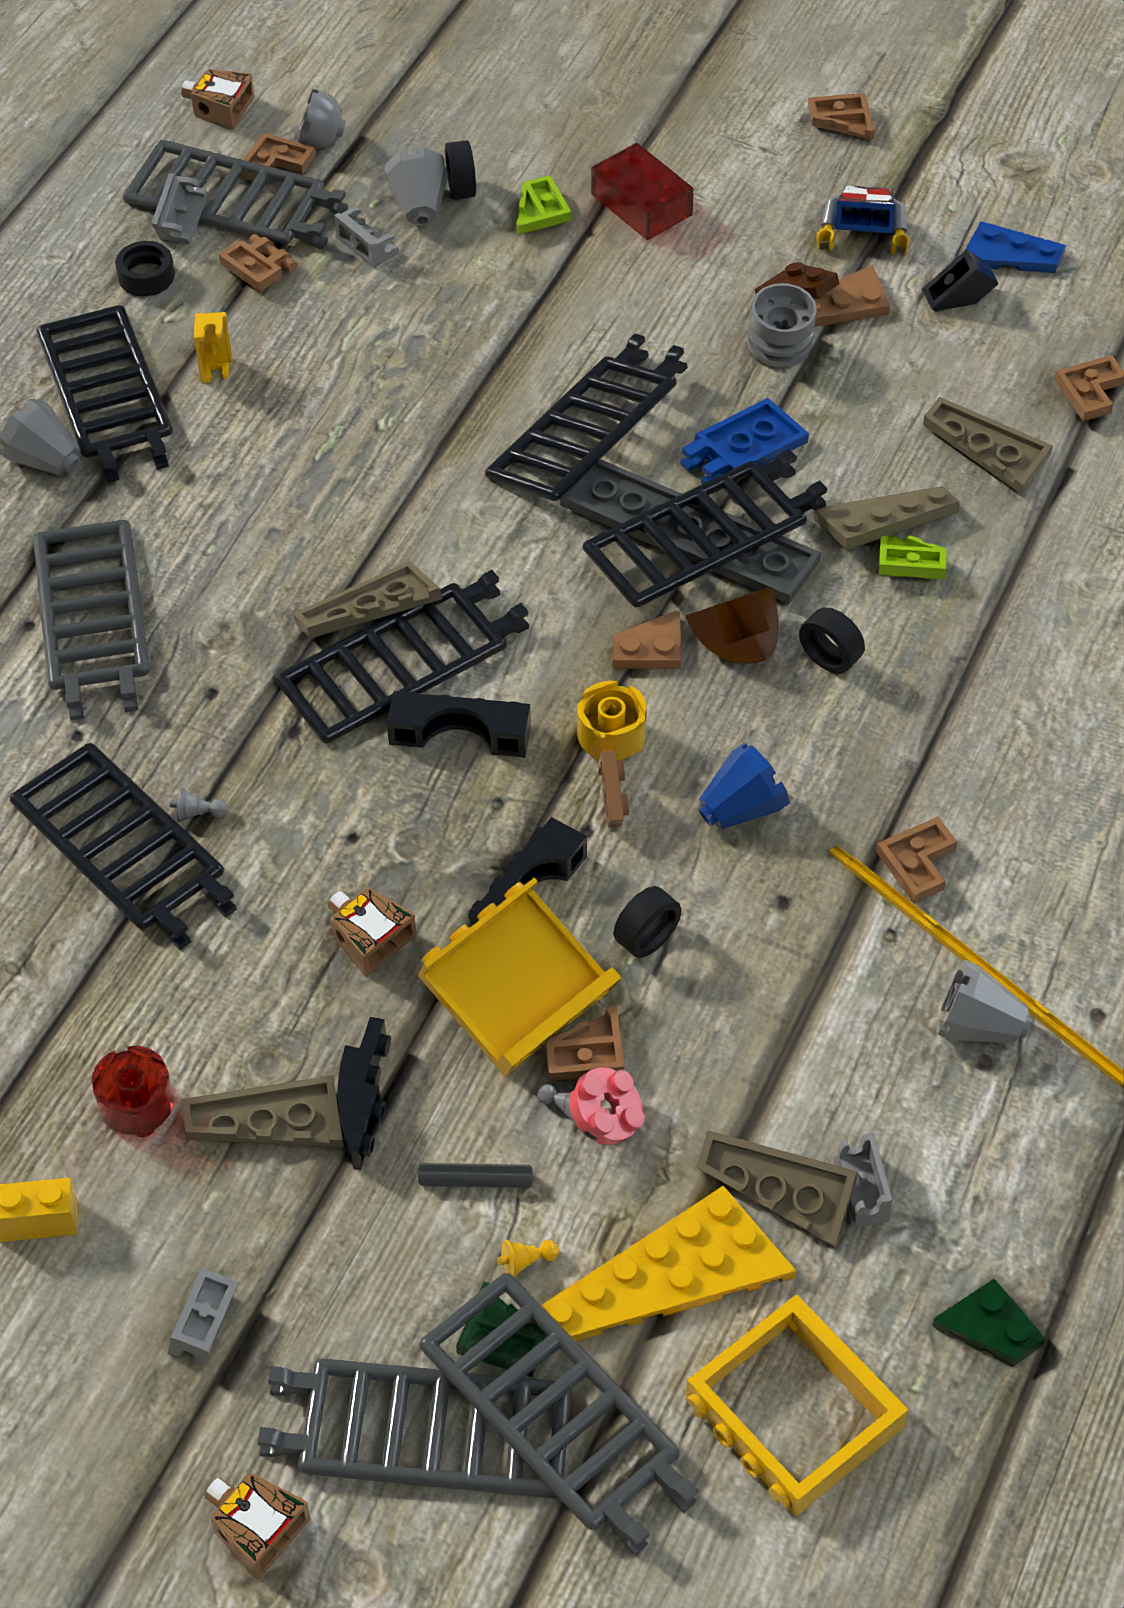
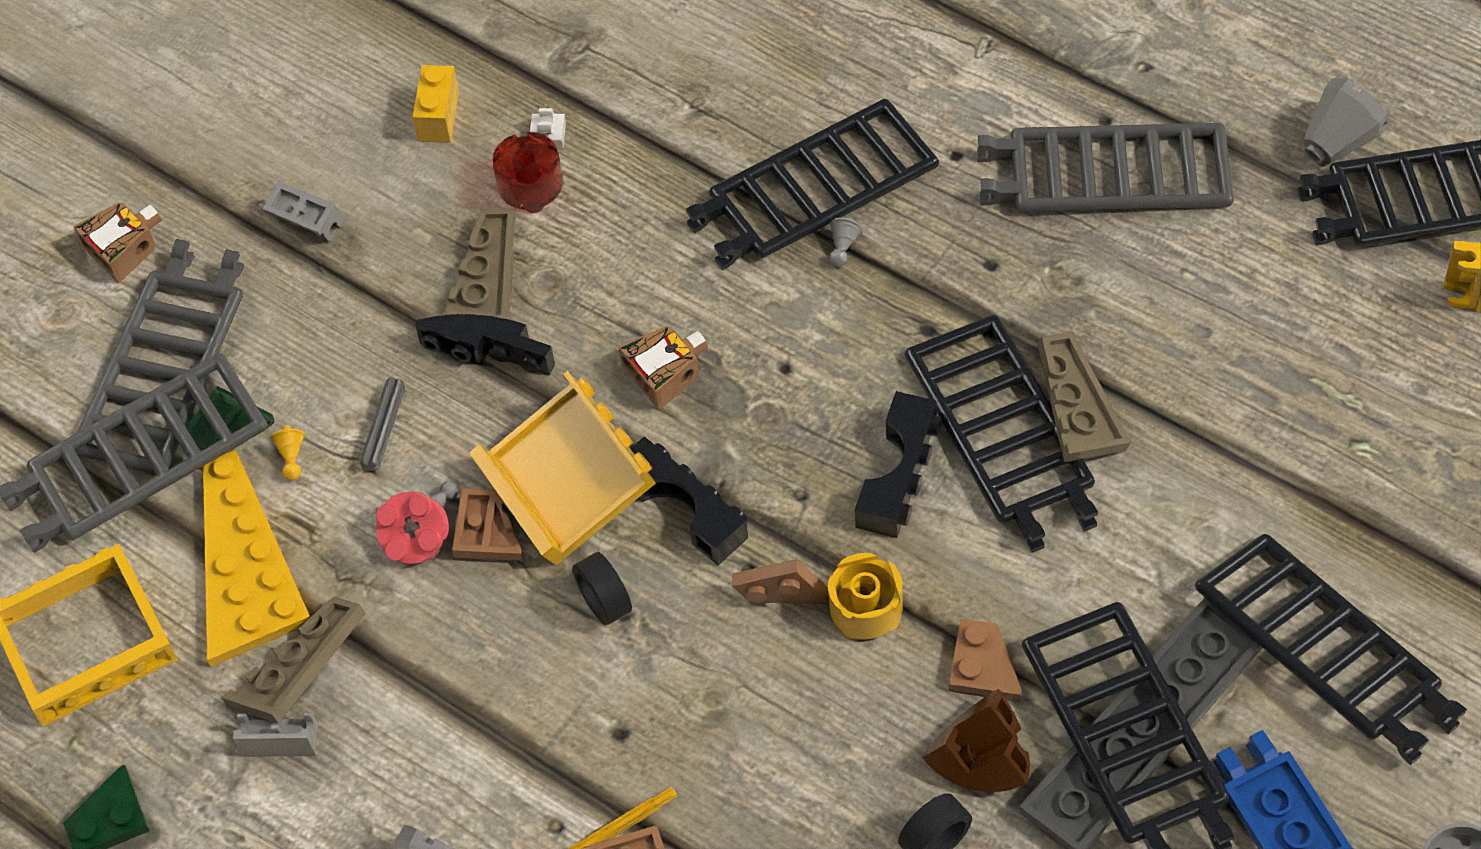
camera: 105 degrees right, 5 degrees up
blue cone [699,743,790,829] -> none
none -> white tile [529,108,566,148]

